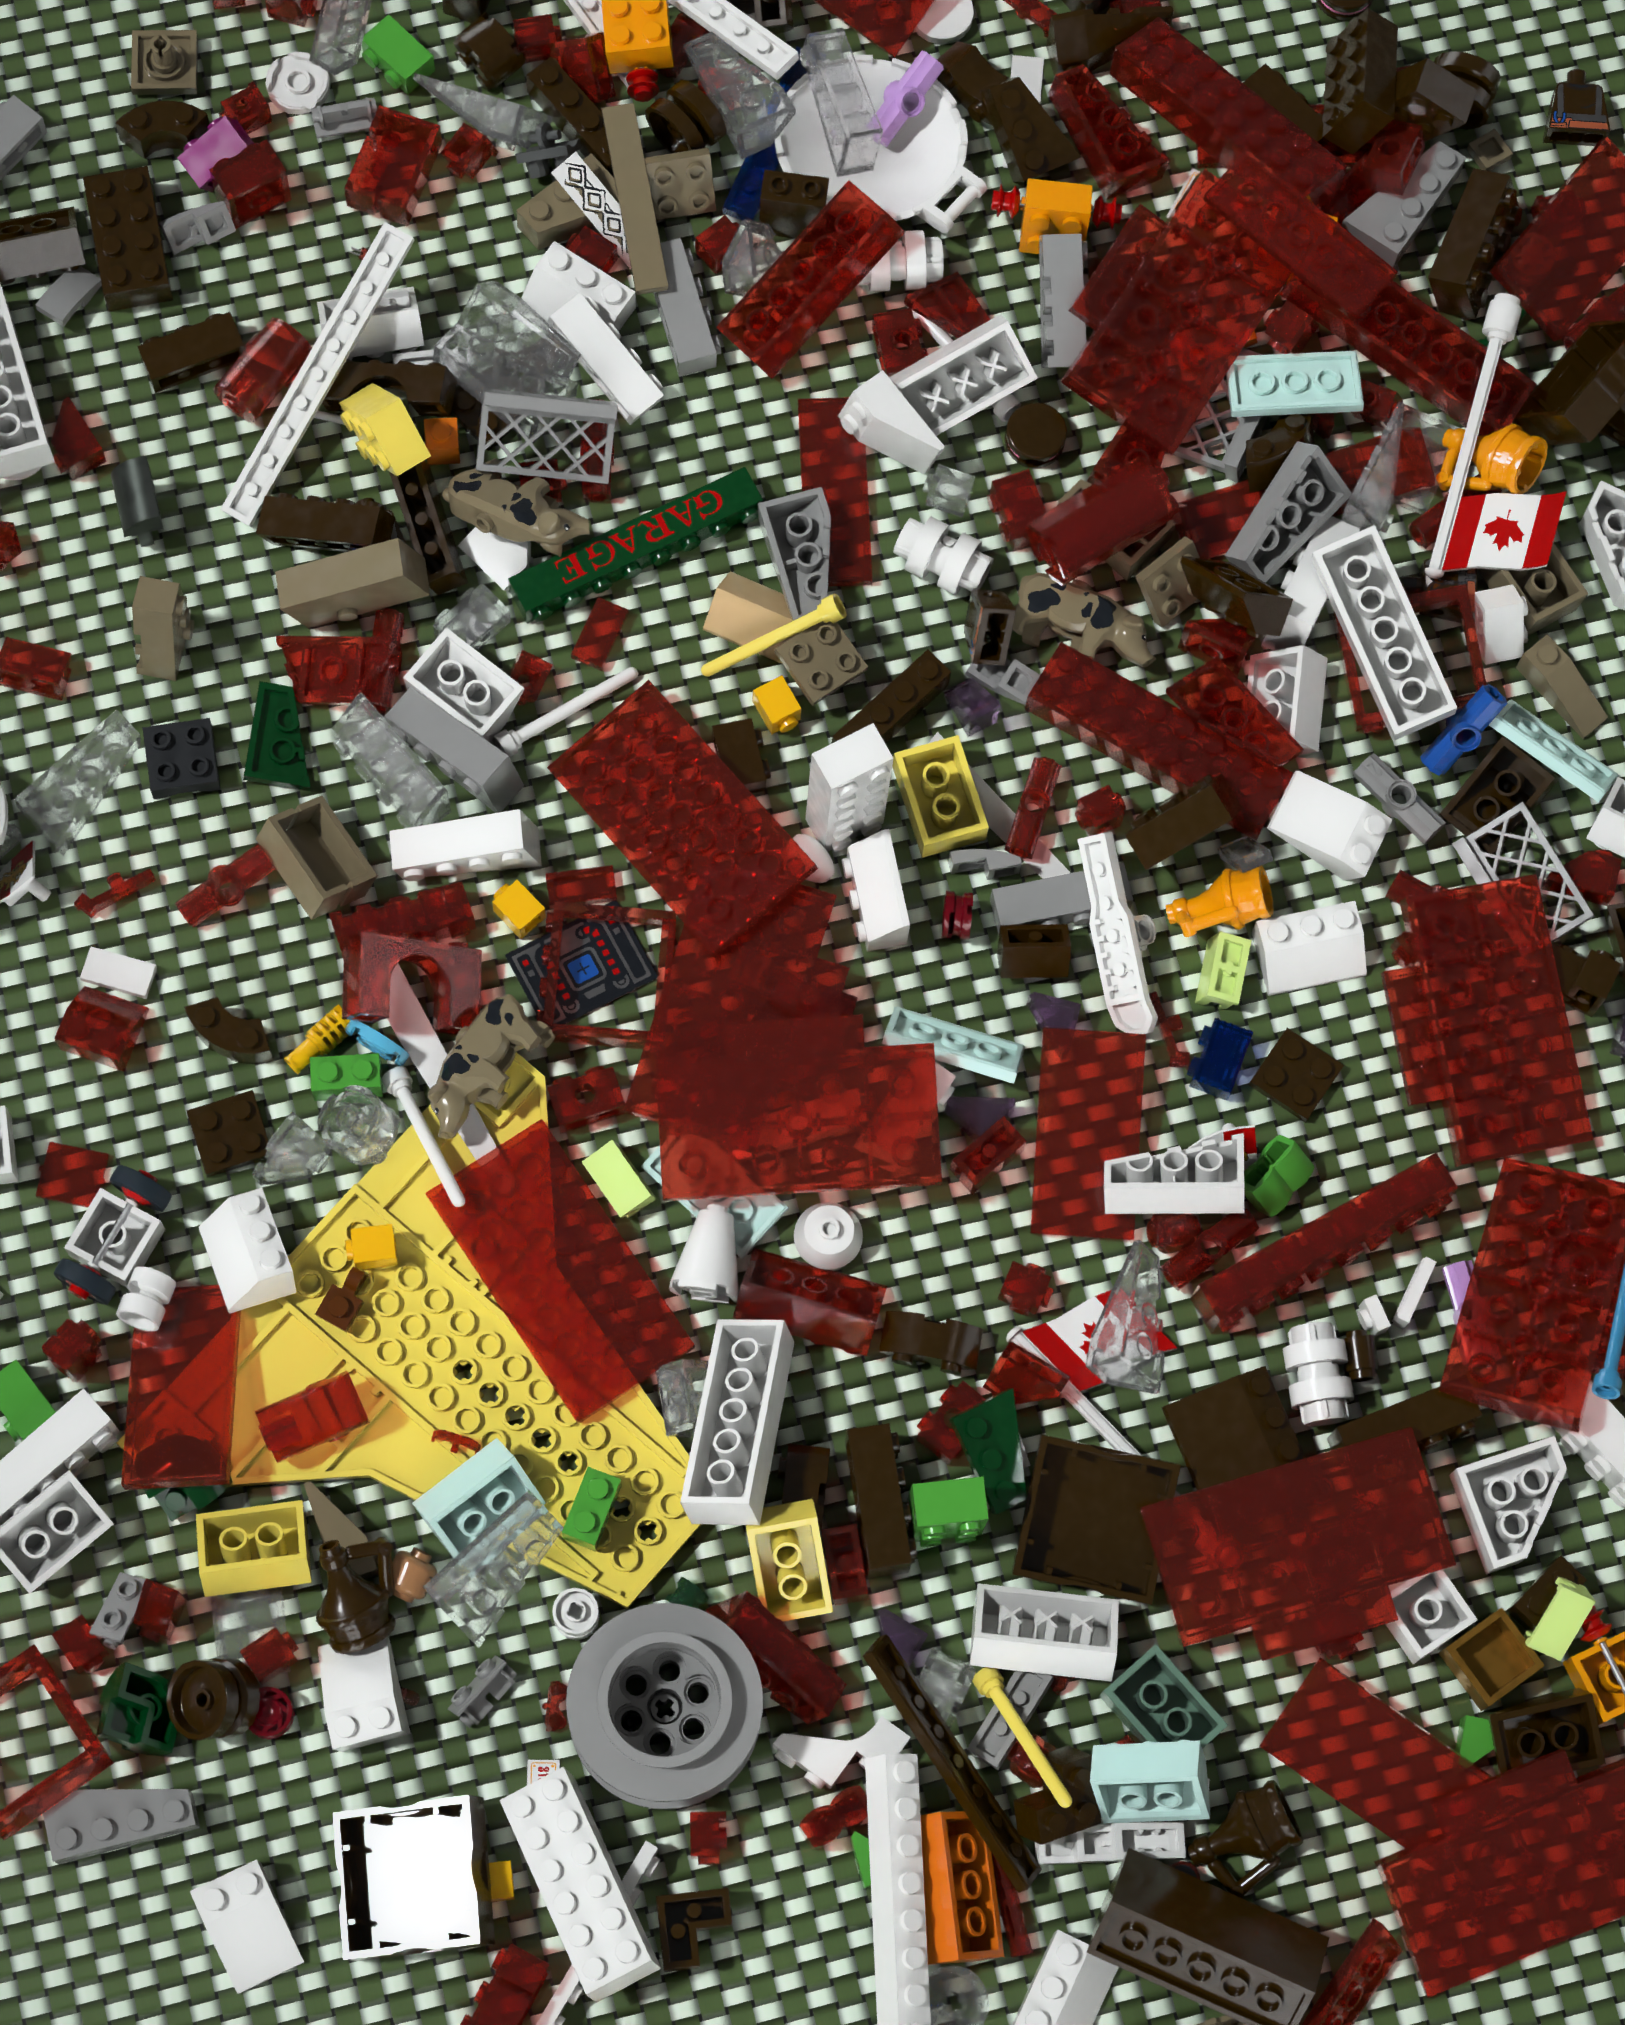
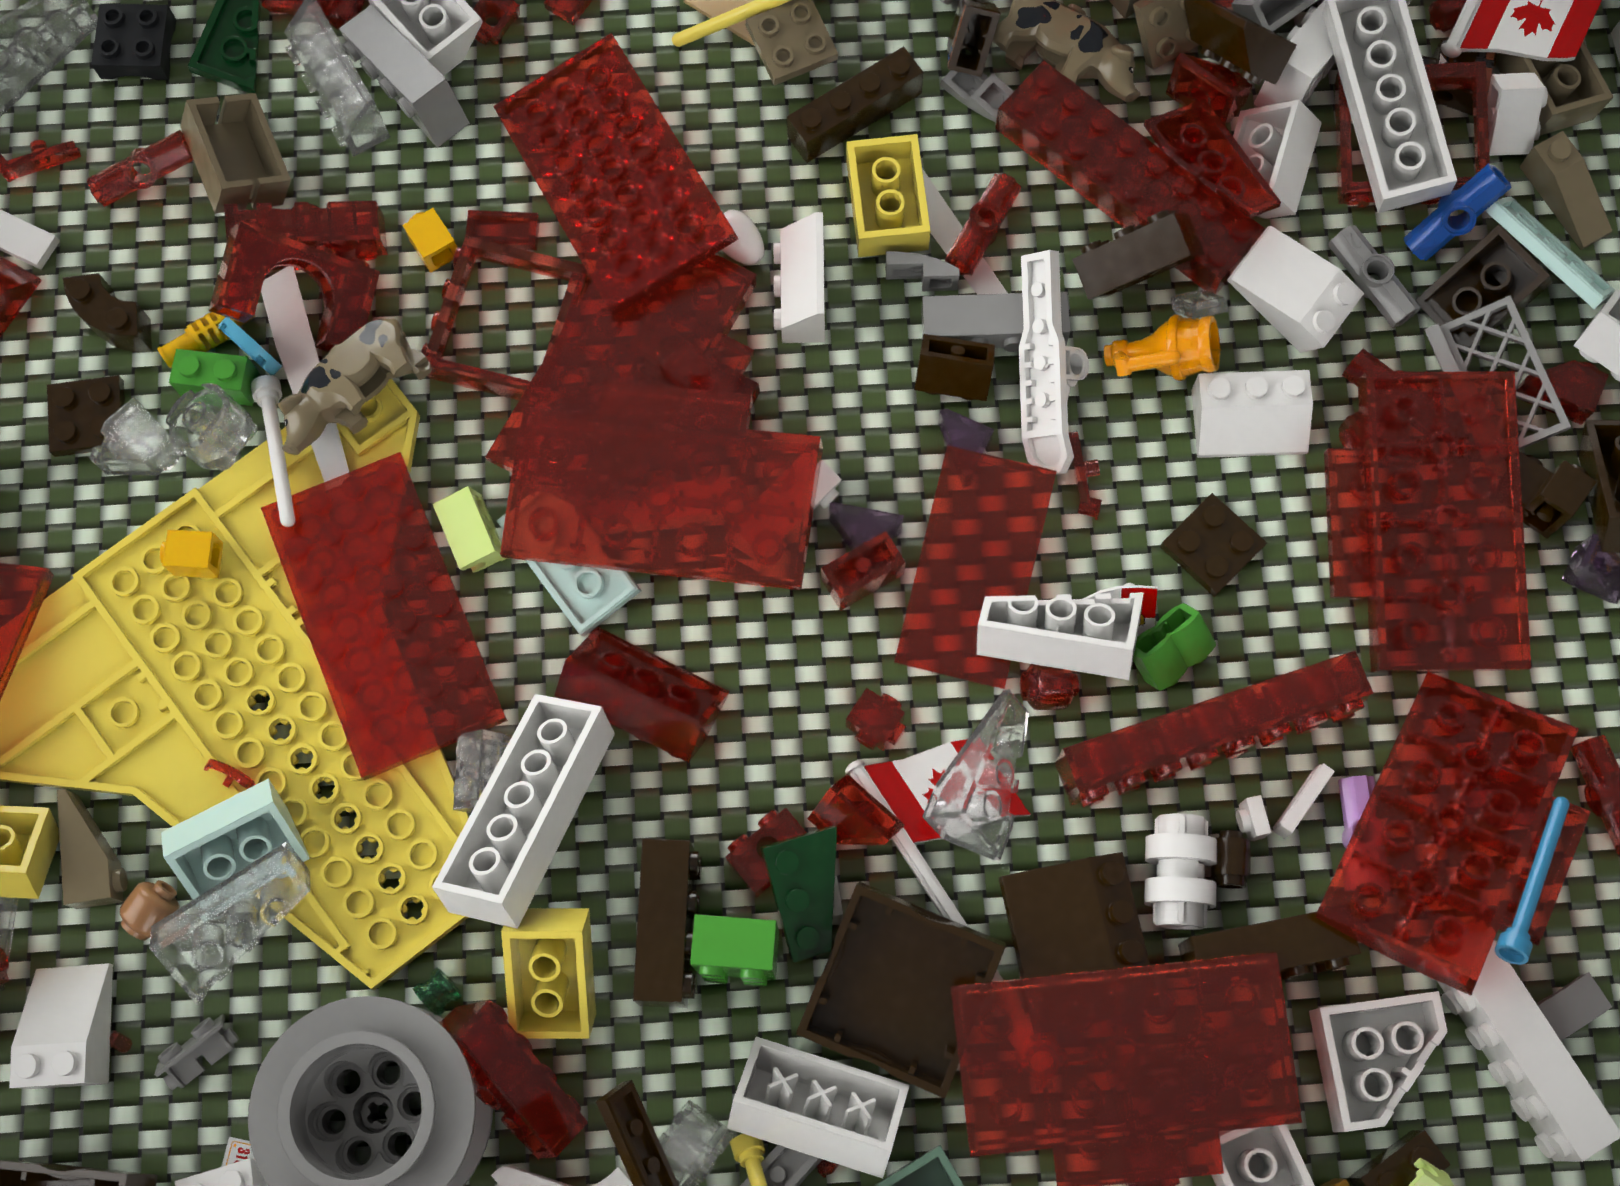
camera: 20 degrees right, 0 degrees up
white slope [199,1188,296,1314] -> none
clear red piece [255,1371,370,1464] -> none
reddish brown plate [315,1266,367,1333] -> none
dark brown piece [316,1537,396,1654] -> none
white wedge [389,809,542,881] -> none
white piece [493,667,638,757] -> none
black sticker [505,900,658,1031] -> none
clear red brick [547,1066,626,1134] -> none
white wheel [552,1588,600,1640] -> none
bright green brick [562,1467,622,1552] -> none
white cone [669,1204,739,1303] -> none
dark brown brick [712,718,771,799] -> none
yellow brick [752,675,802,735] -> none
dark brown brick [777,1444,830,1537] -> none
white cone [794,1202,863,1270] -> none
white brick [805,723,894,852] -> none
clear red brick [822,1524,870,1606] -> none
clear purple slope [877,1609,928,1668] -> none
dark brown brick [879,1311,983,1375] -> none
light aqua tile [882,1007,1025,1084] -> none
dark red wheel [942,891,973,940] -> none
clear purple slope [943,678,1000,737] -> none
clear red brick [1075,785,1126,836] -> none
clear red piece [1159,1208,1260,1291] -> none
clear blue brick [1186,1018,1253,1101] -> none
yellowish green hinge [1195,931,1252,1009] -> none

